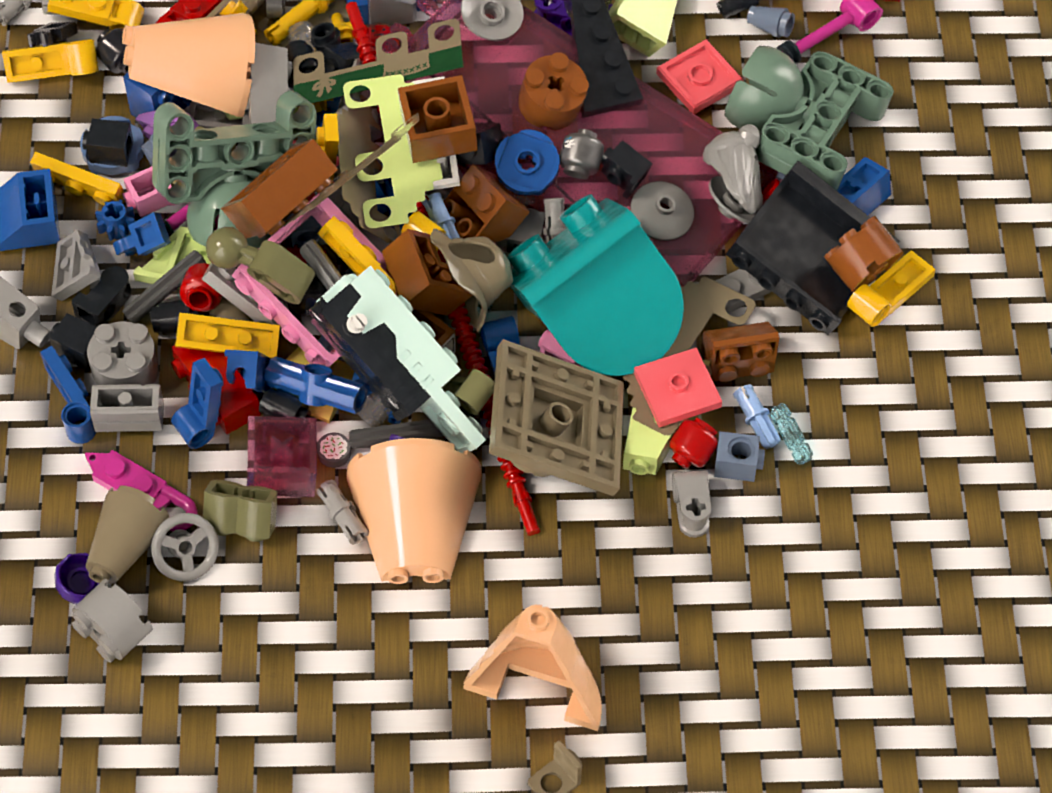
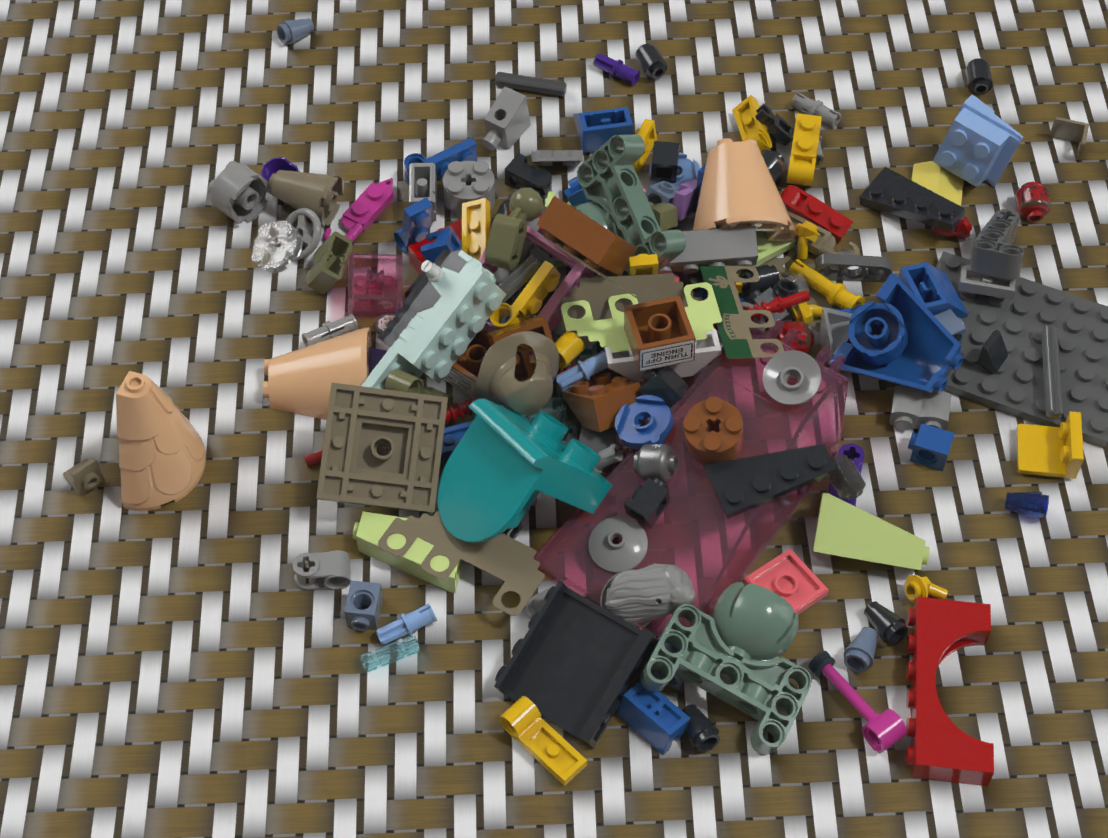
camera: 90 degrees right, 5 degrees down
black brick [49,313,97,371] -> none
coral plate [634,347,722,428] -> none
red head [668,417,718,470] -> none
dark orange slope [701,322,780,382] -> none
dark orange brick [824,216,904,292] -> none
none -> clear plate [251,221,303,273]
none -> black cone [682,704,720,752]

